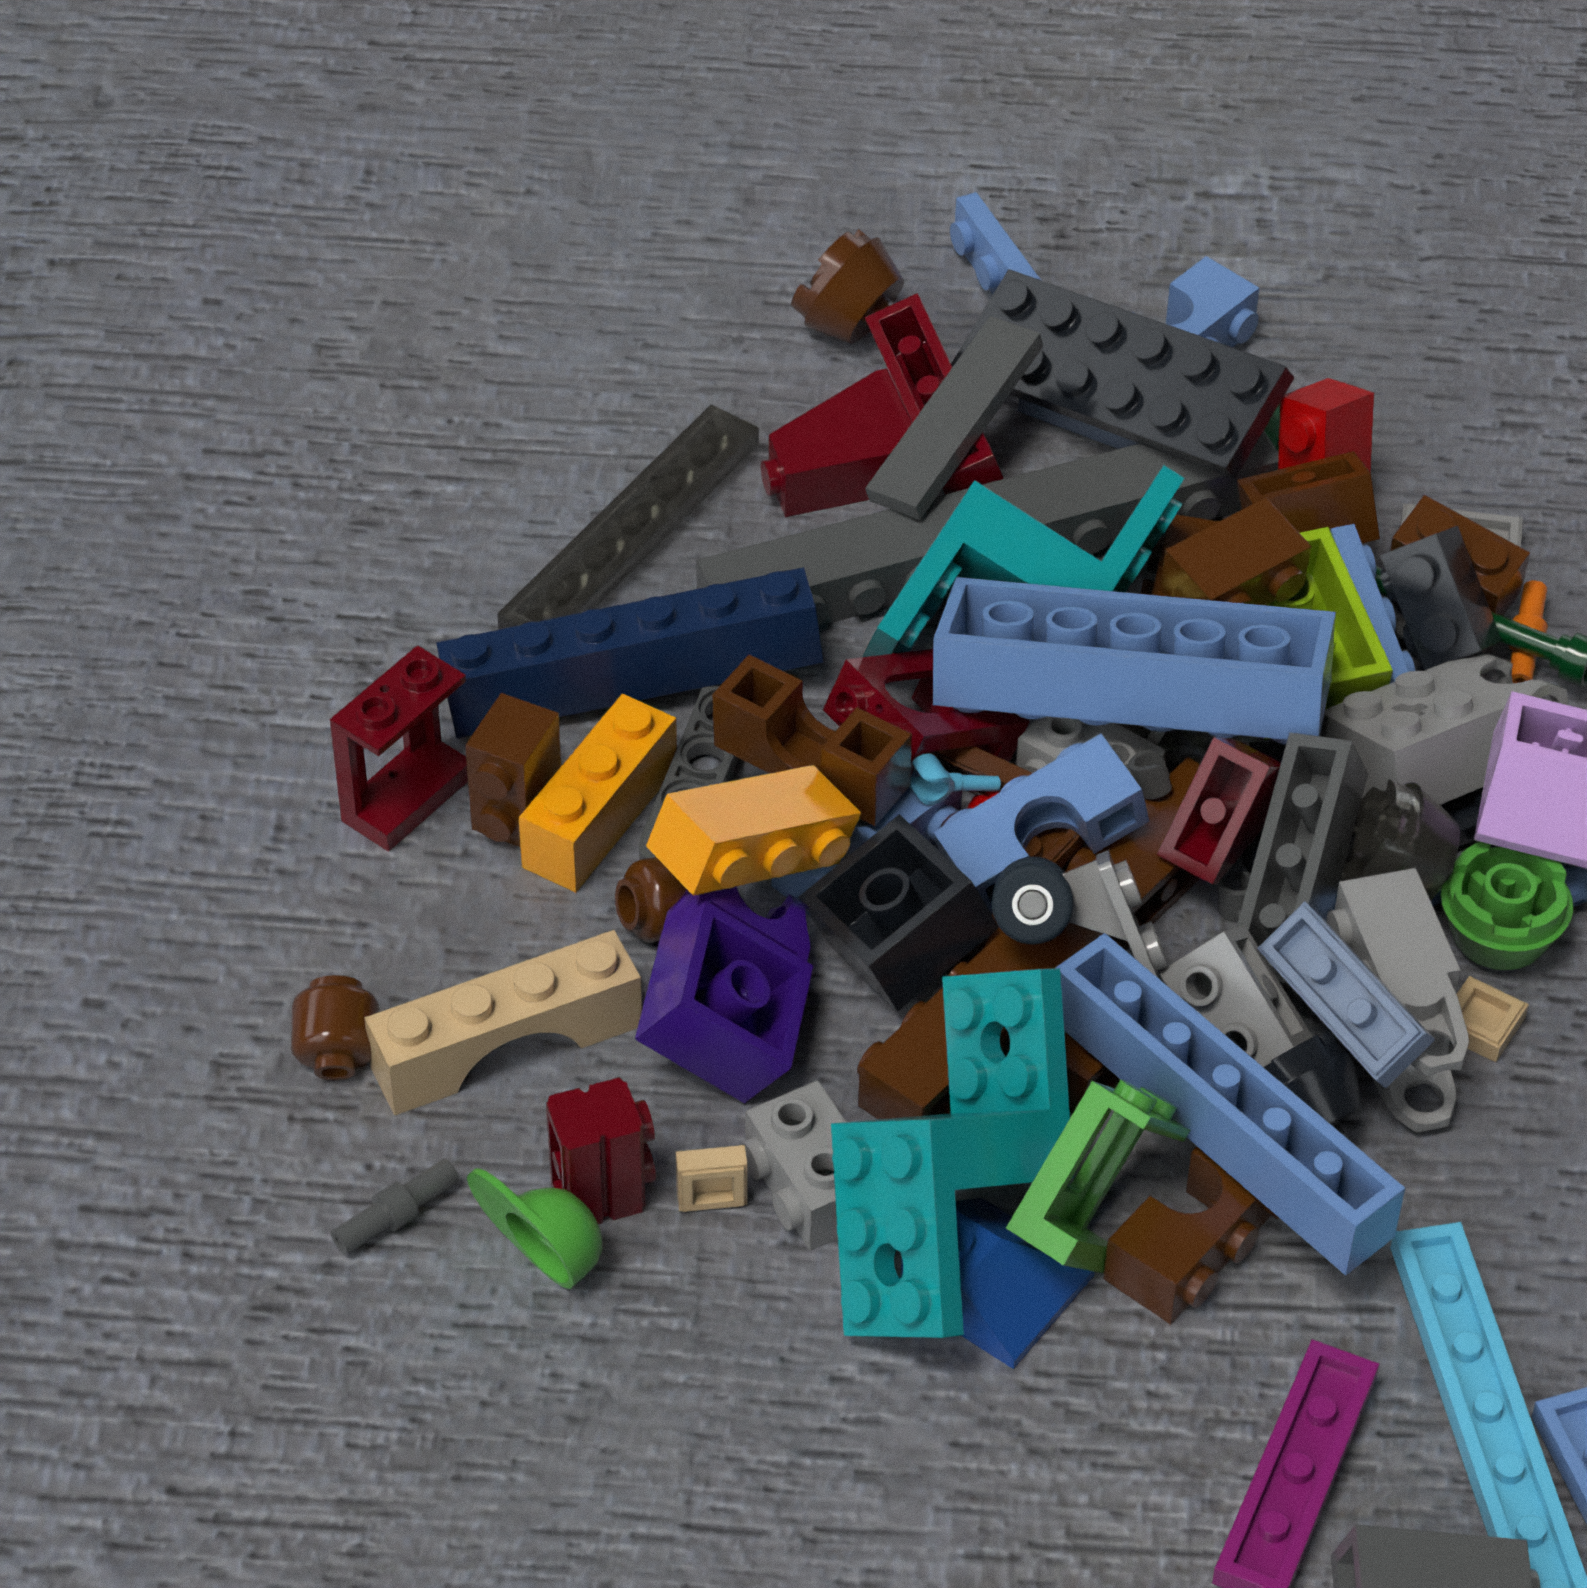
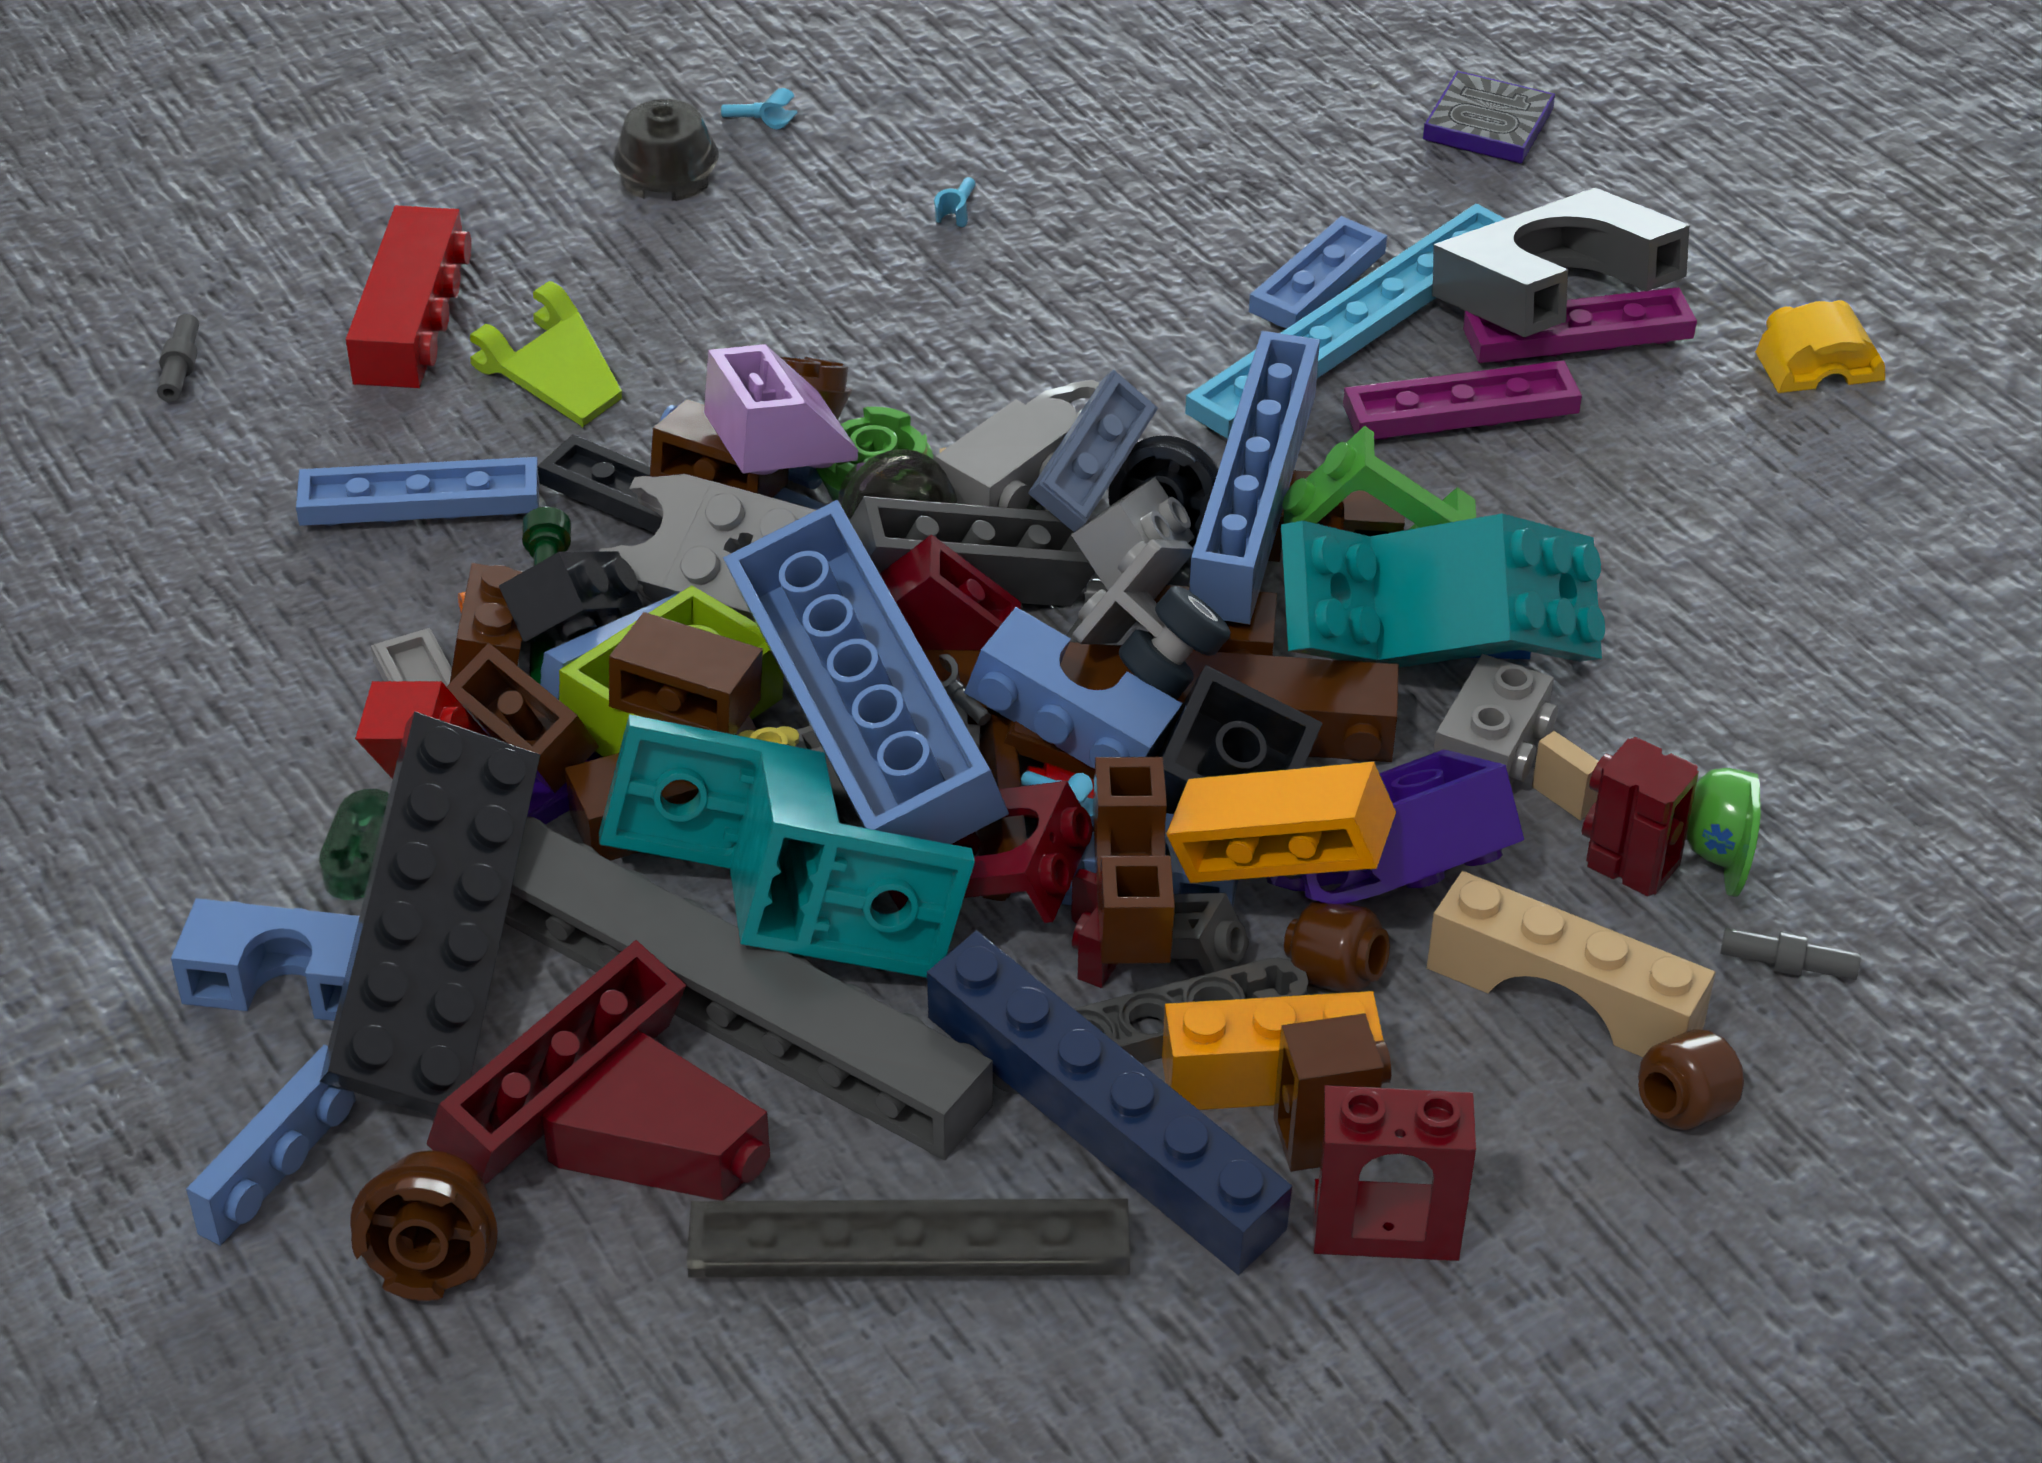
camera: 125 degrees left, 5 degrees down
dark grey tile [865,316,1044,520] -> none

